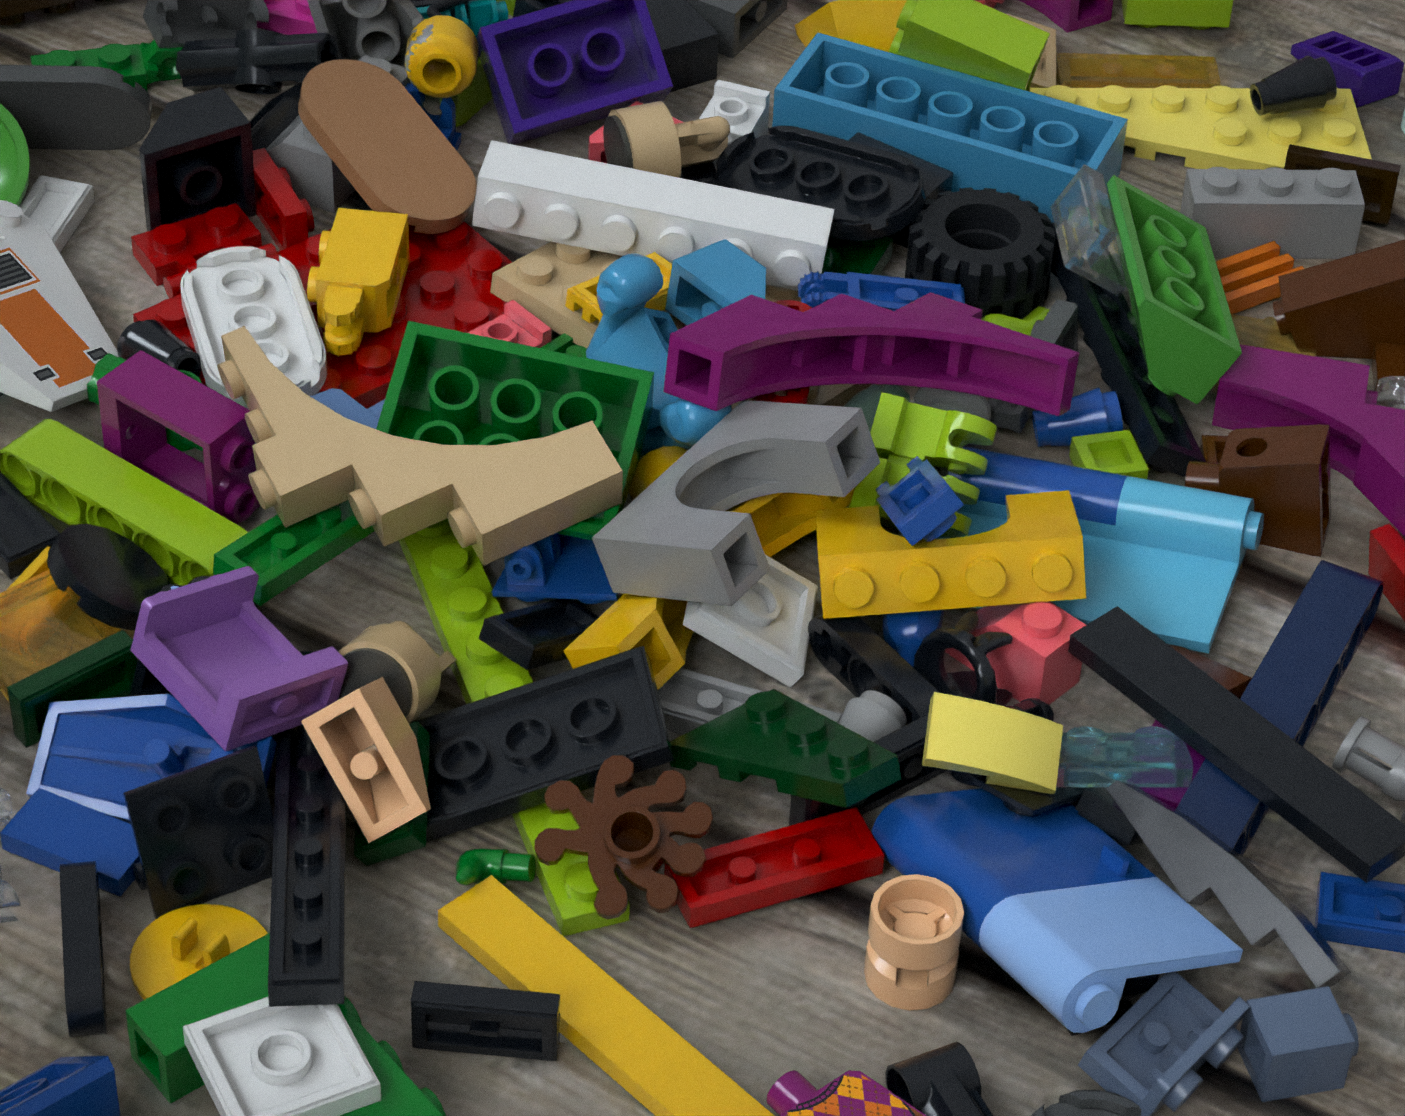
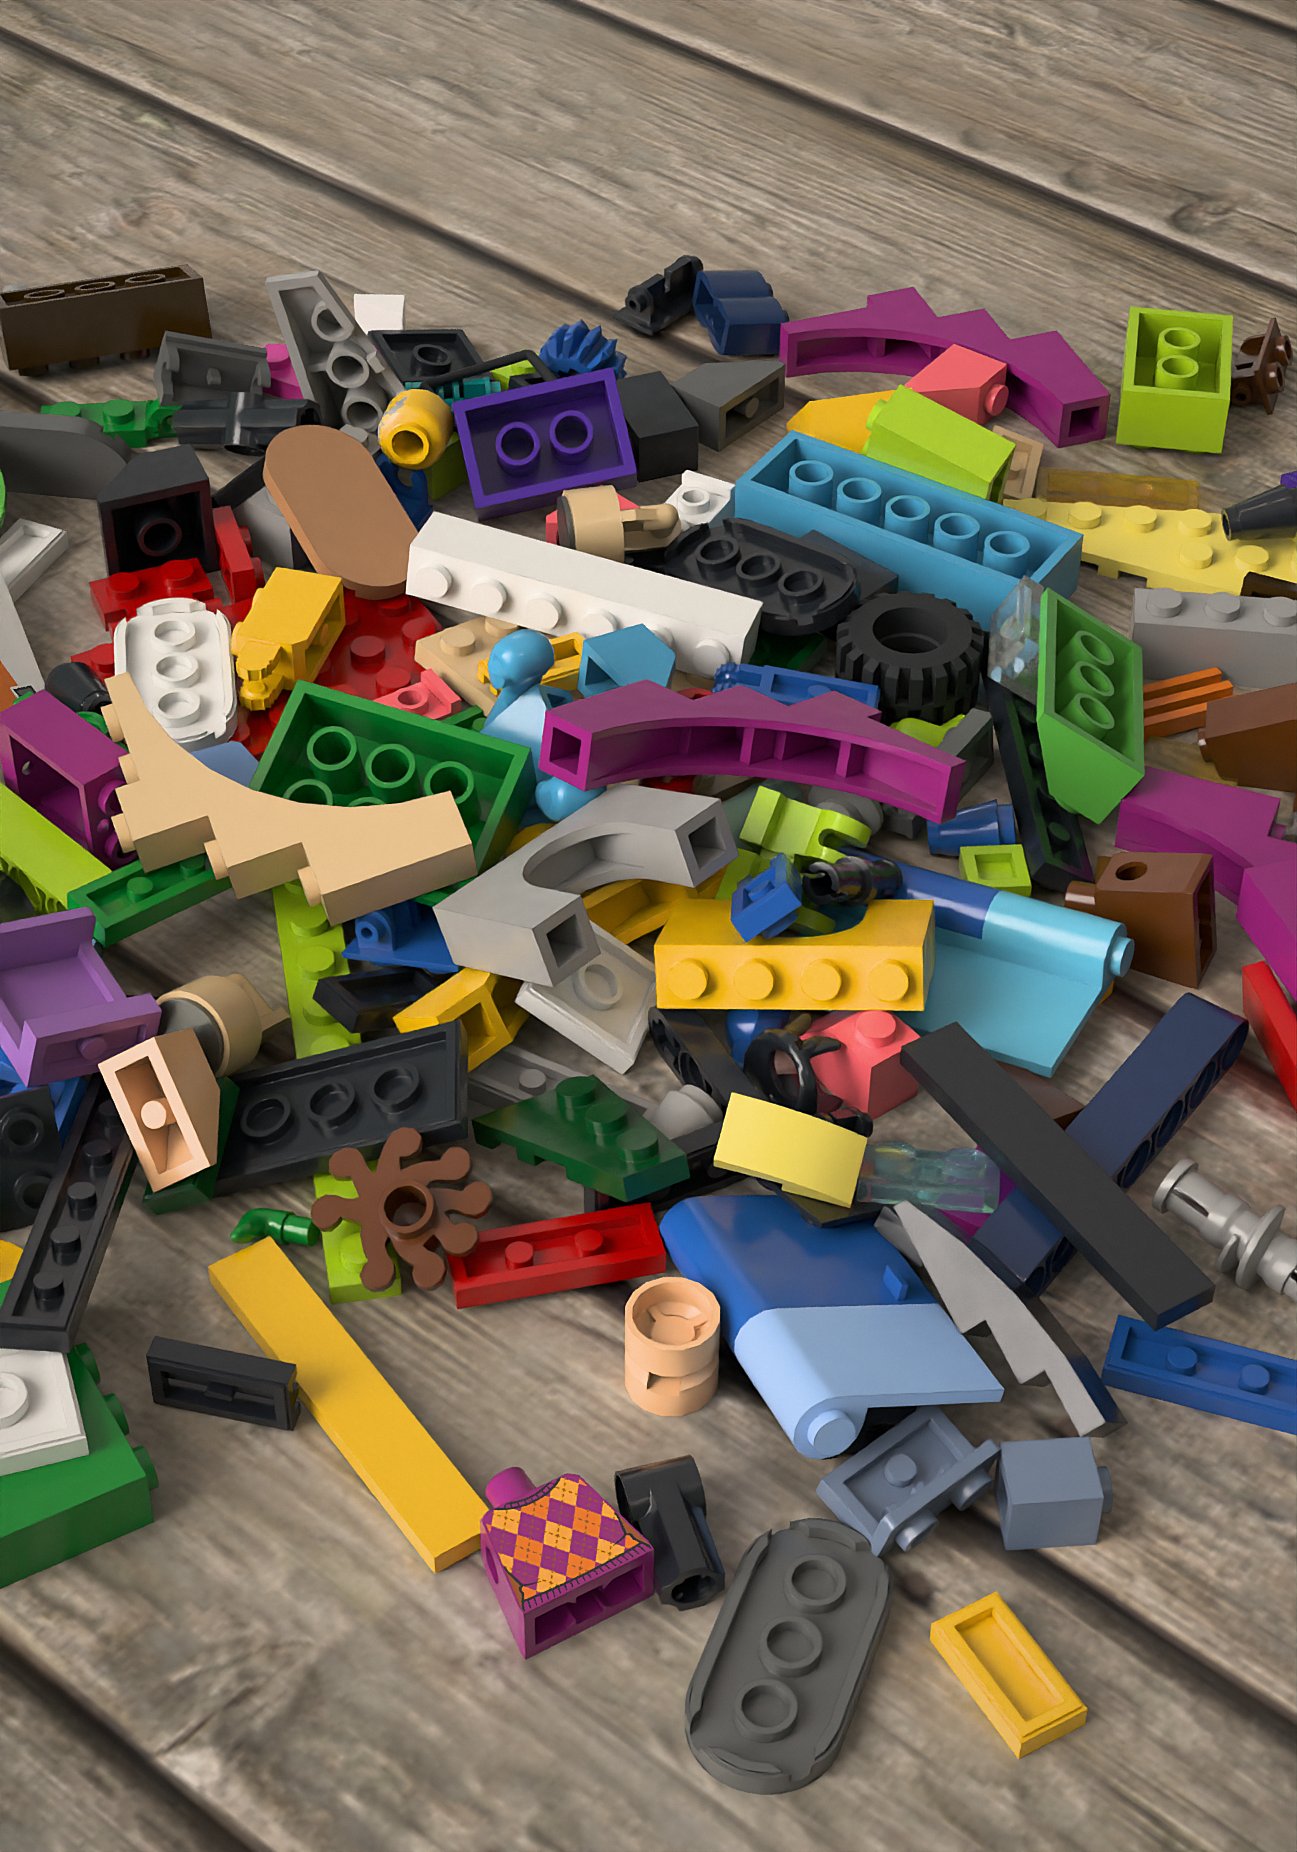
camera: 10 degrees right, 0 degrees up
none -> black pin [802,856,903,907]

